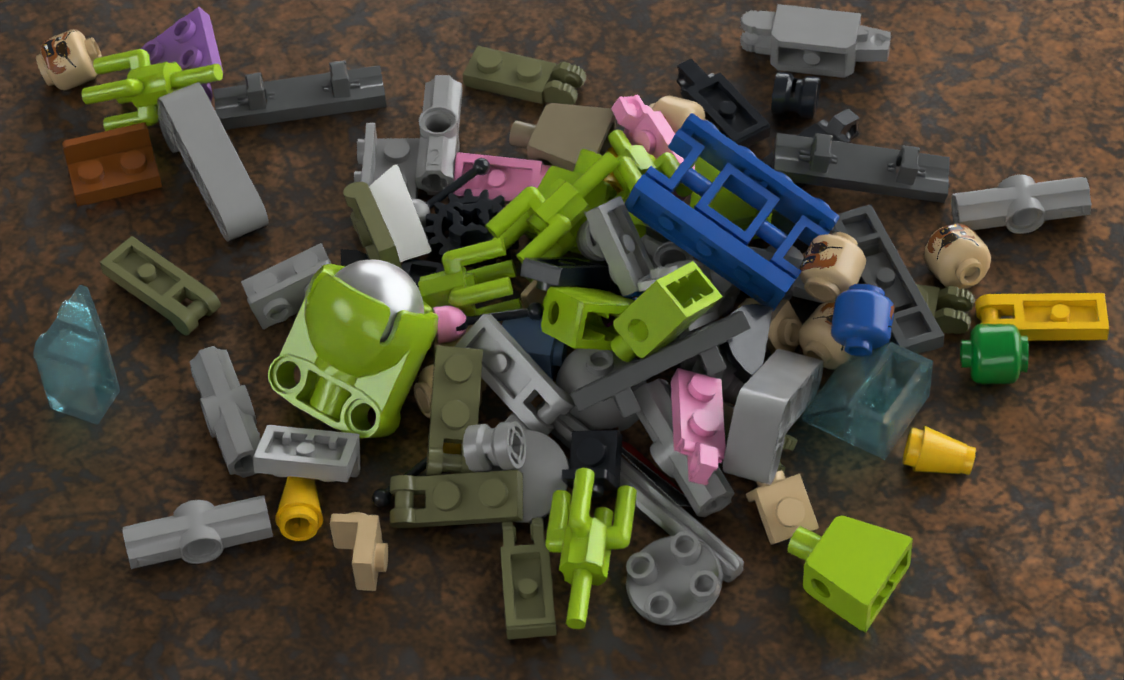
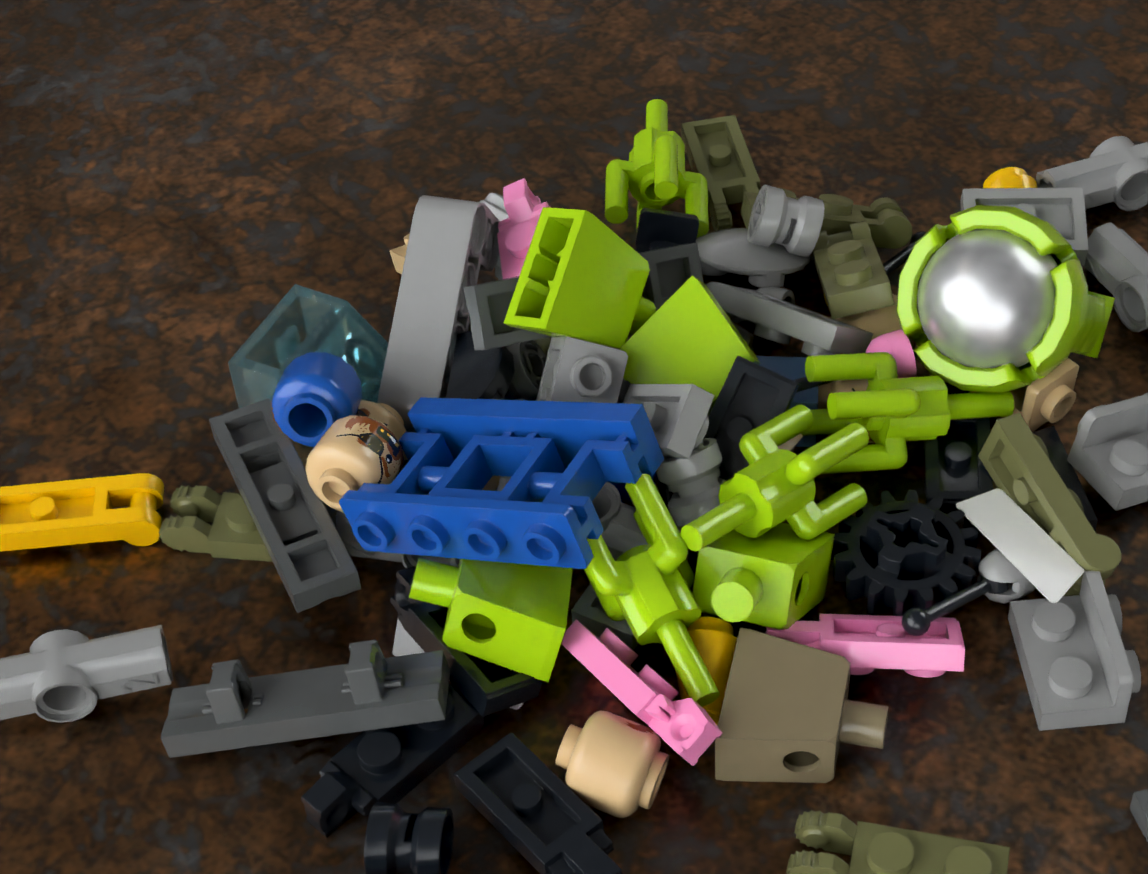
camera: 175 degrees right, 5 degrees down
tan bracket [330,512,388,591] -> none
light grey piece [416,75,463,195] -> none
light grey dish [626,531,723,625] -> none
lime torso [787,515,913,633] -> none
yellow cone [902,425,976,475] -> none
tan head [924,223,991,289] -> none
green head [960,324,1029,384] -> none

